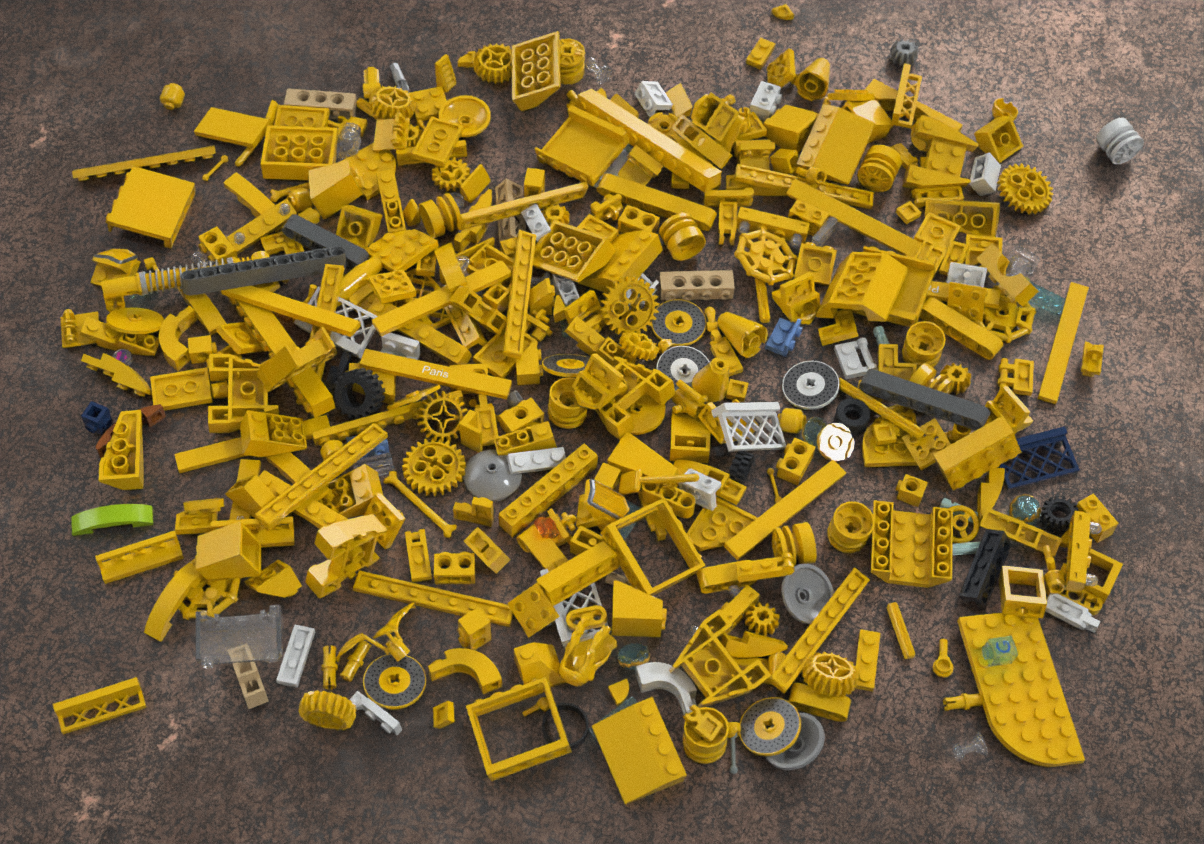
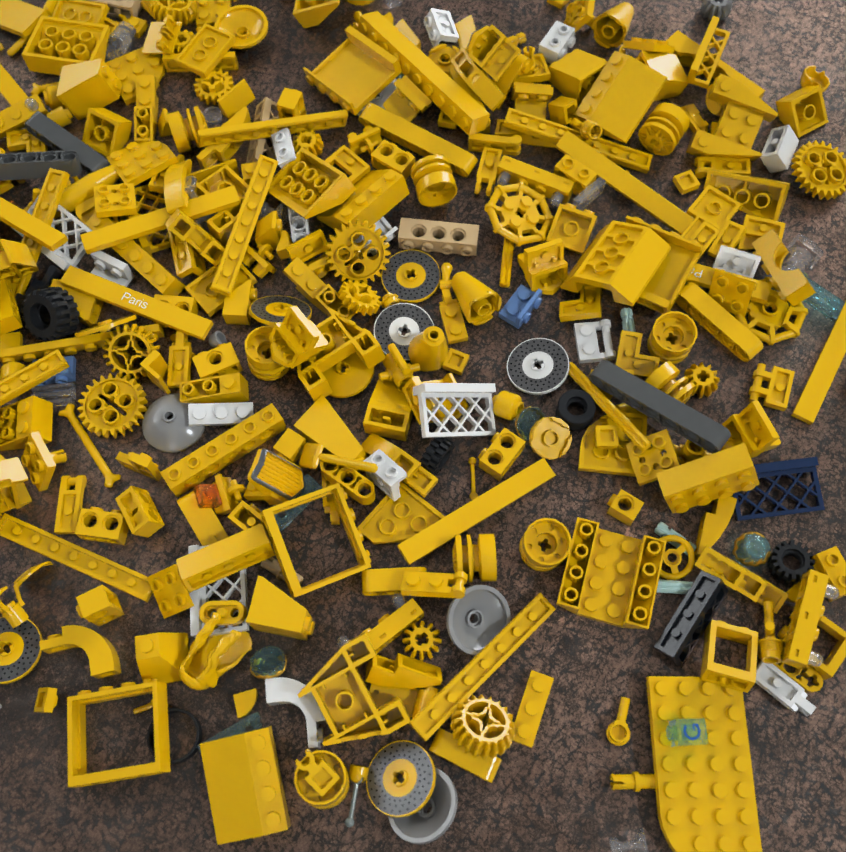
camera: 15 degrees right, 10 degrees up
yellow axle [887,602,915,659] -> none

